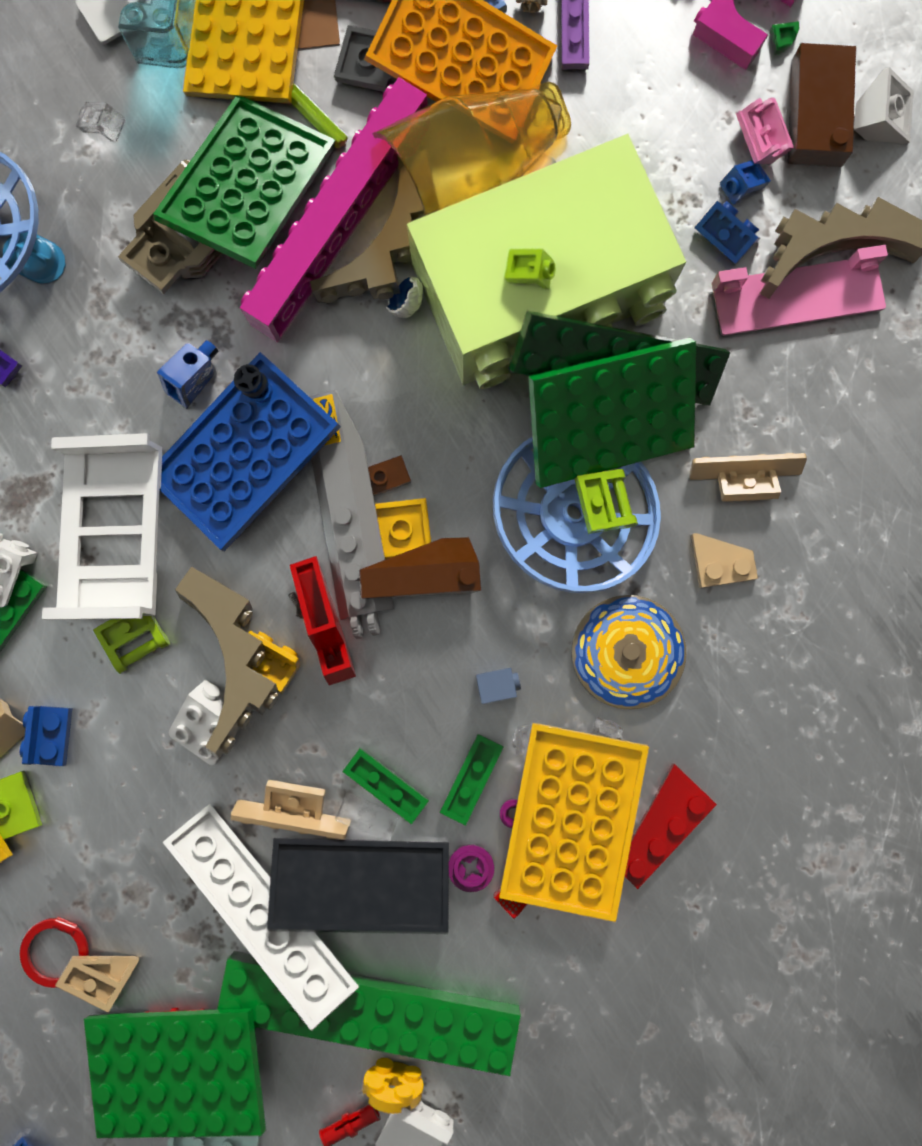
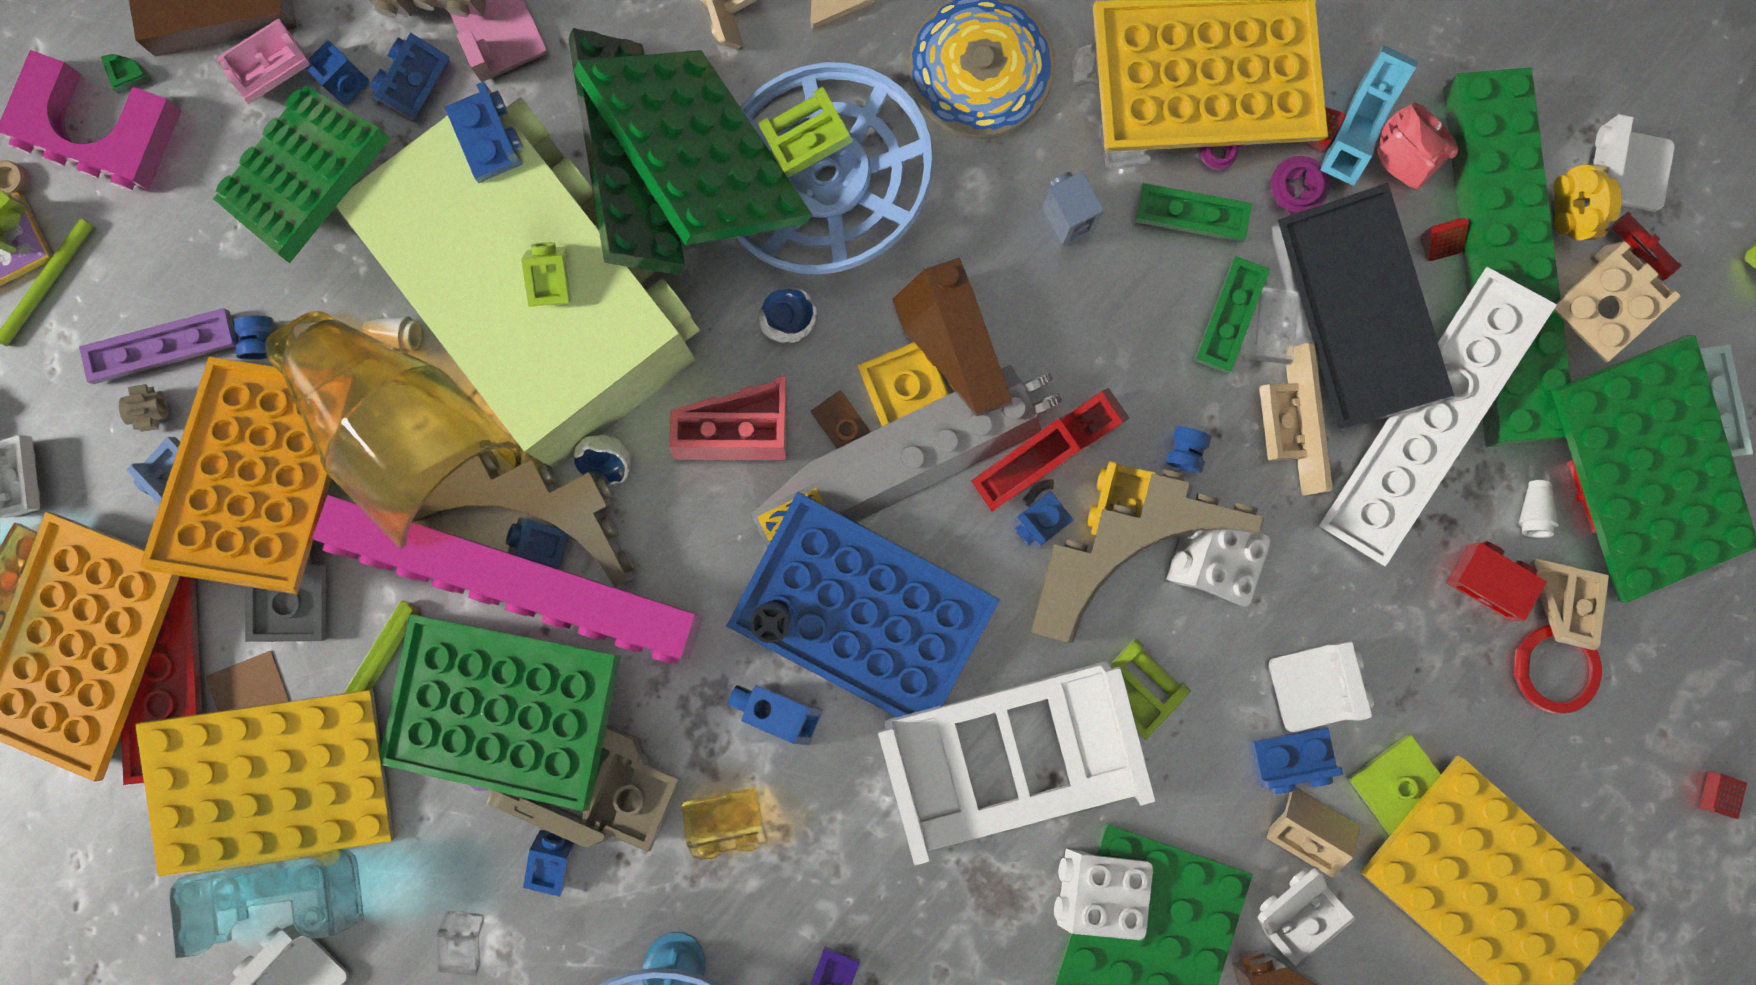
camera: 105 degrees left, 0 degrees up
none -> green plate [213,85,391,263]
none -> blue wheel [234,315,276,360]
none -> blue bracket [444,81,523,183]
none -> blue bracket [506,518,569,568]
none -> blue bracket [523,830,575,897]
none -> coral wedge [669,375,788,460]
none -> clear yellow bracket [681,787,768,860]
none -> blue hair [758,288,817,344]
none -> blue bracket [1014,491,1074,548]
none -> blue wheel [1165,426,1212,473]
none -> white bracket [1269,641,1374,732]
none -> medium azure arch [1320,45,1418,186]
none -> coral piece [1376,103,1458,191]
none -> red slope [1420,217,1469,261]
none -> red brick [1446,541,1547,622]
none -> white cone [1518,480,1559,538]
none -> tan bracket [1554,241,1681,362]

